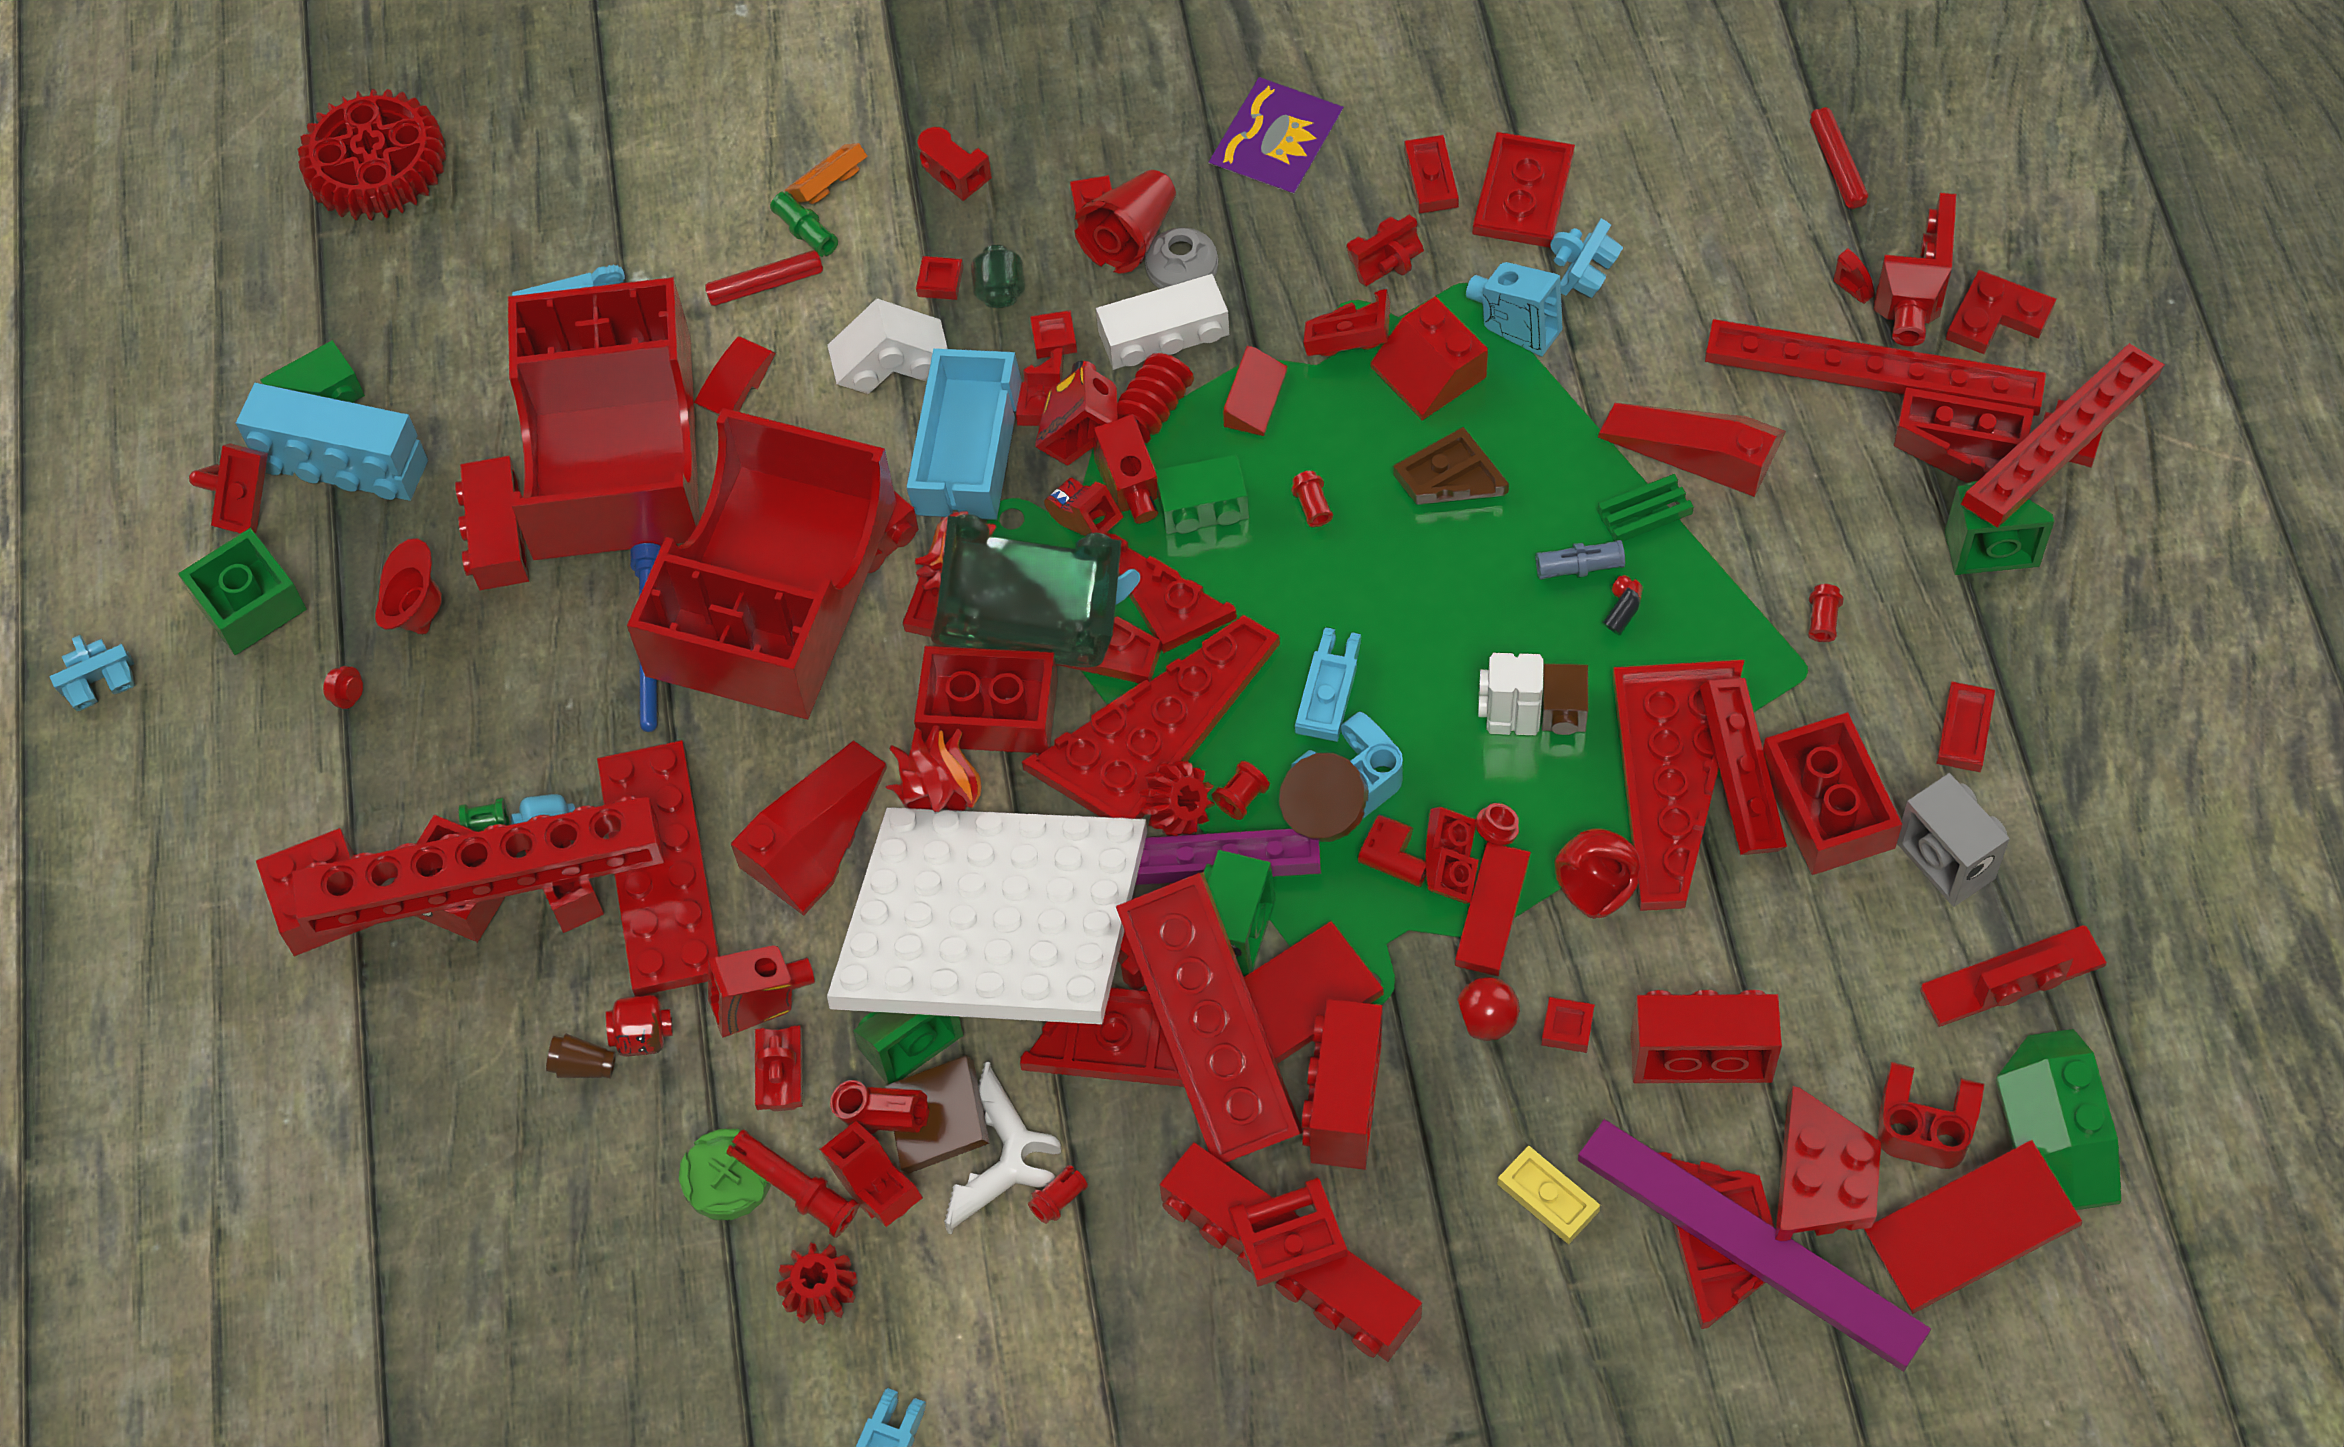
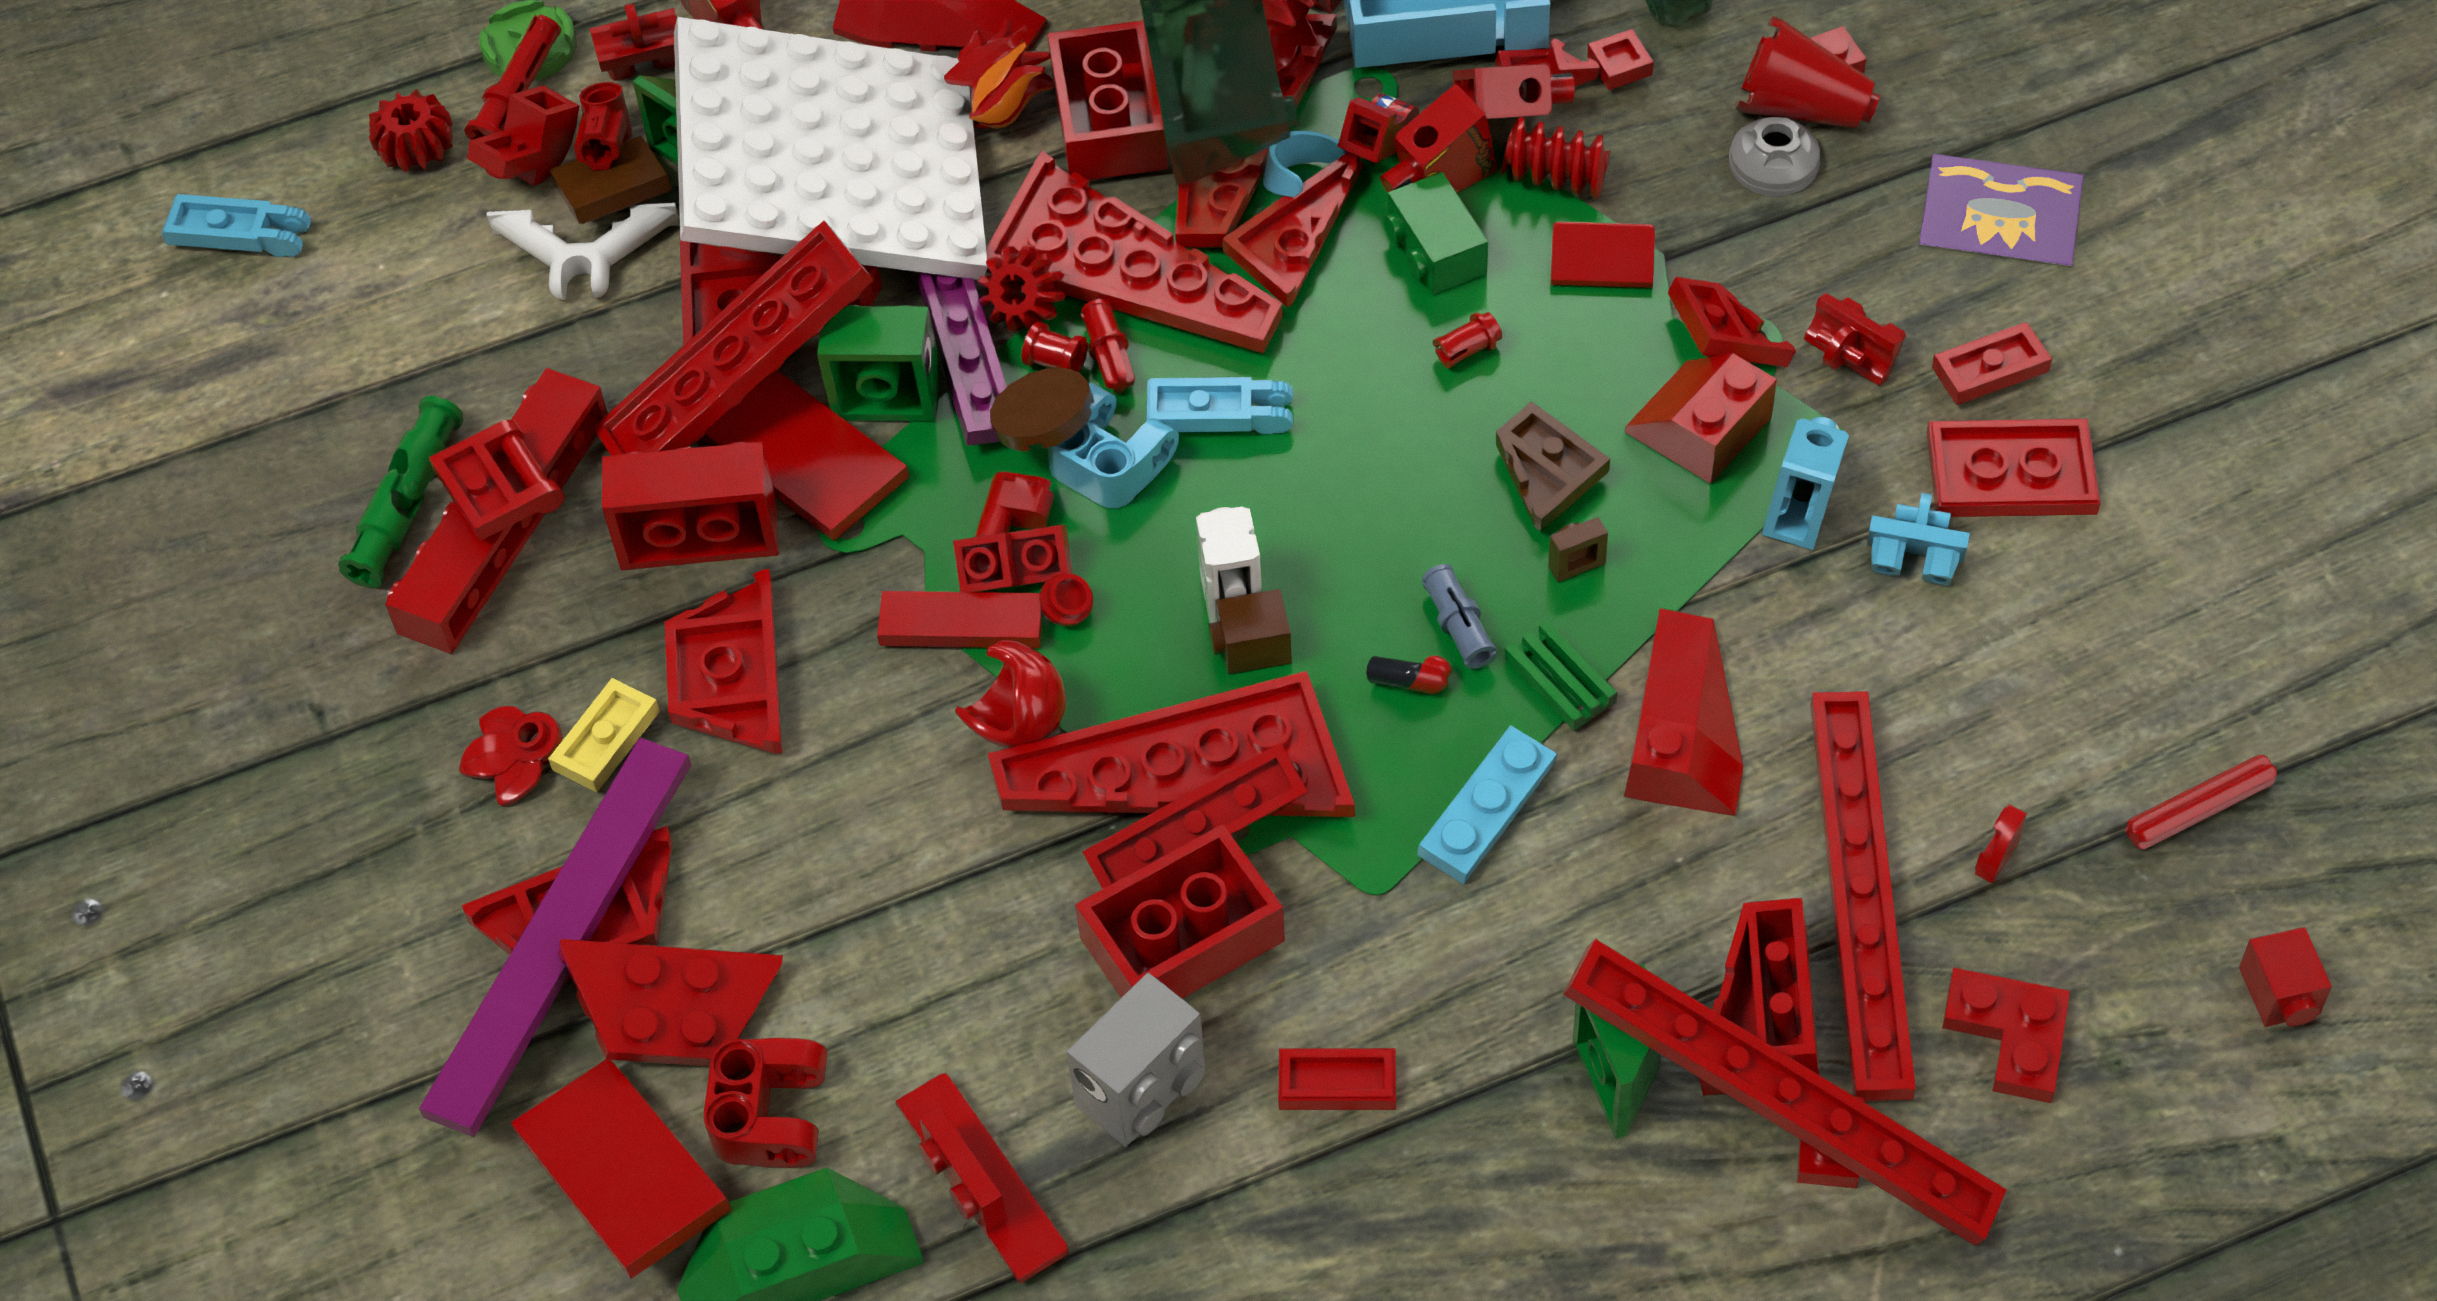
camera: 75 degrees right, 5 degrees down
red pin [1028,1165,1088,1224] -> none
white brick [1096,274,1229,370] -> none
red piece [1457,977,1520,1041] -> none
red plate [1541,997,1595,1053] -> none
red brick [1631,990,1782,1083] -> none
red pin [1808,584,1844,642] -> none
red plate [1874,193,1957,346] -> none
none -> green piece [338,395,464,588]
none -> red plate [459,706,562,807]
none -> red wing [664,569,783,754]
none -> red axle [1081,299,1135,393]
none -> medium azure plate [1417,725,1557,885]
none -> plate [1548,517,1608,582]
none -> red brick [2239,927,2332,1027]

